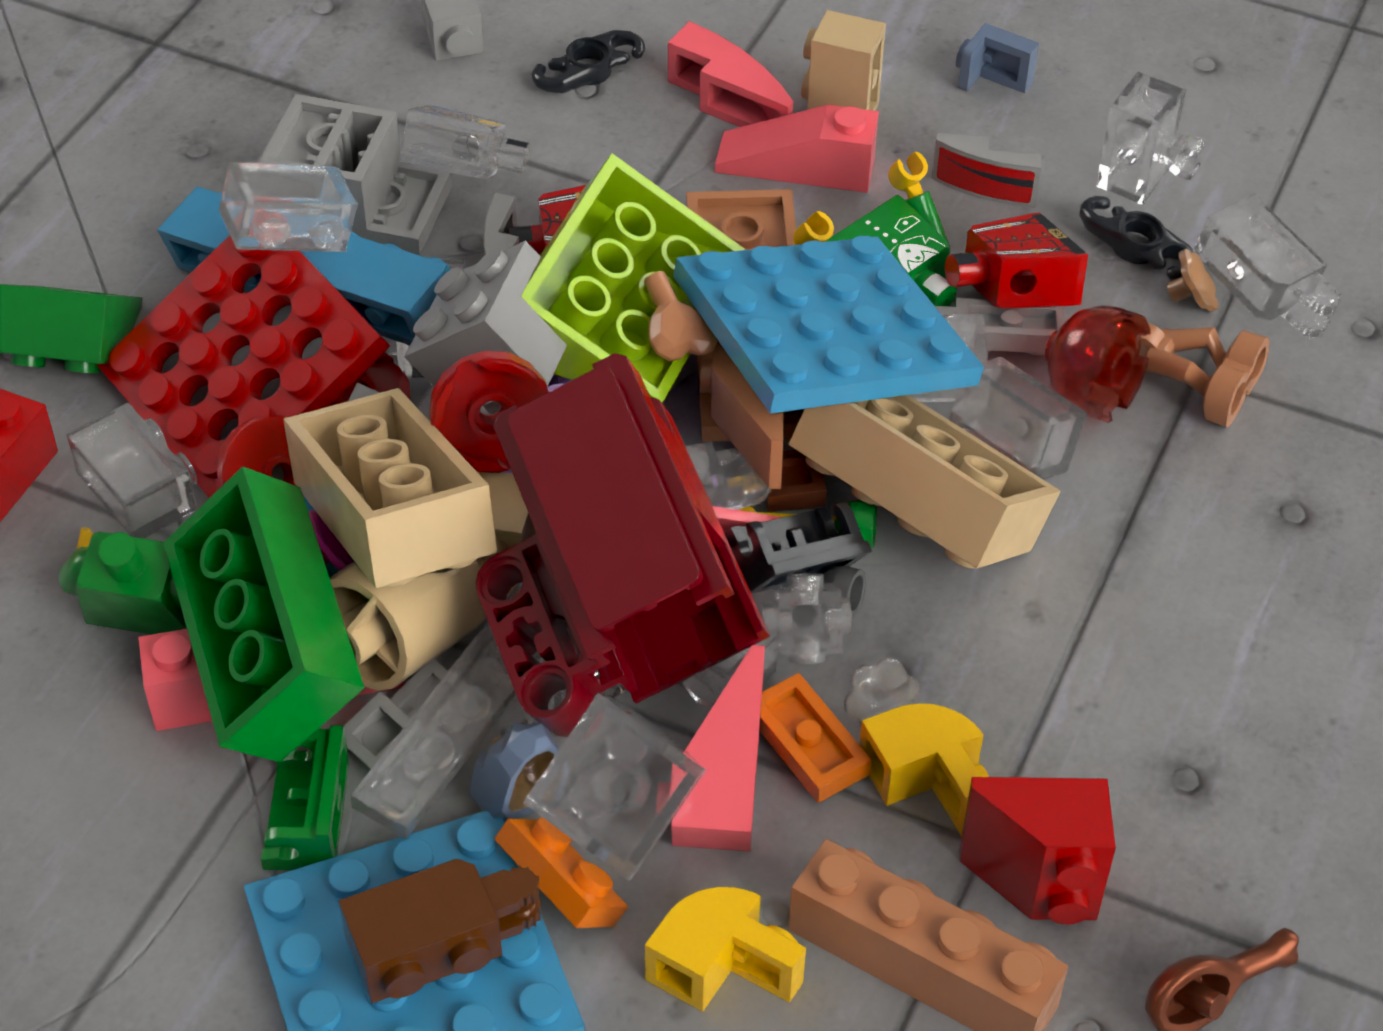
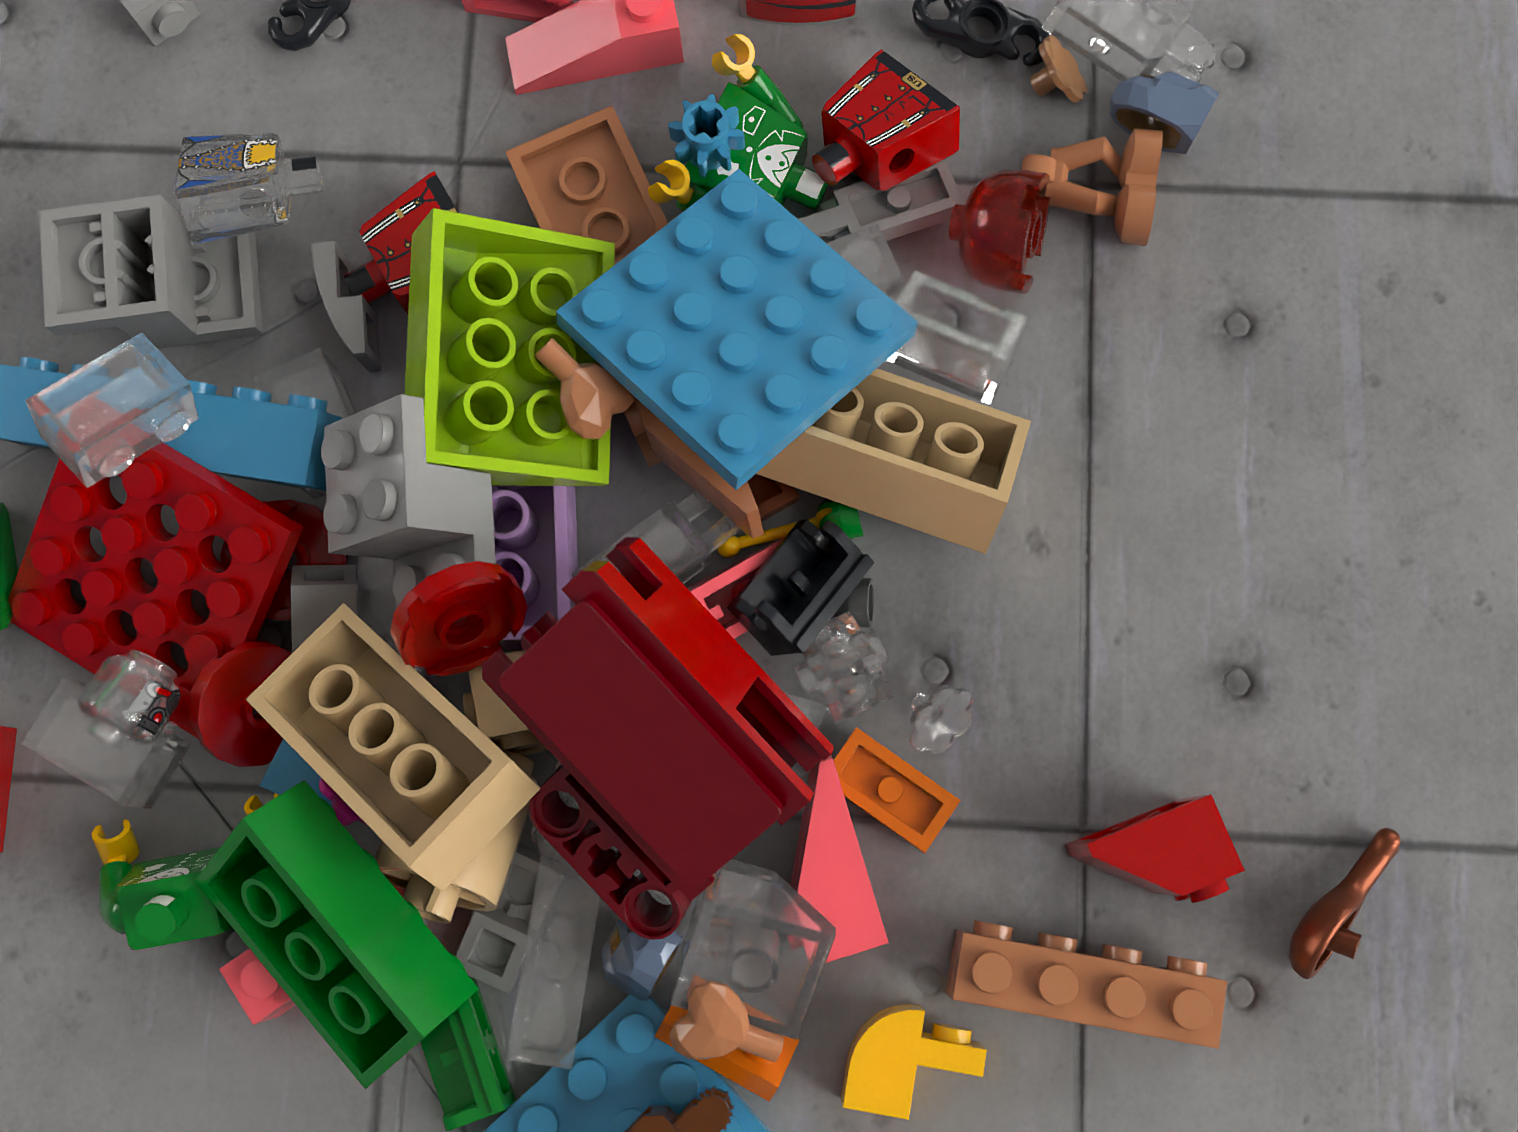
camera: 15 degrees left, 30 degrees up
yellow brick [859,703,989,837] -> none
none -> clear head [78,650,181,751]
none -> dark azure gear [668,94,745,177]
none -> nougat rock [669,980,784,1062]
none -> sand blue rock [1109,71,1219,154]

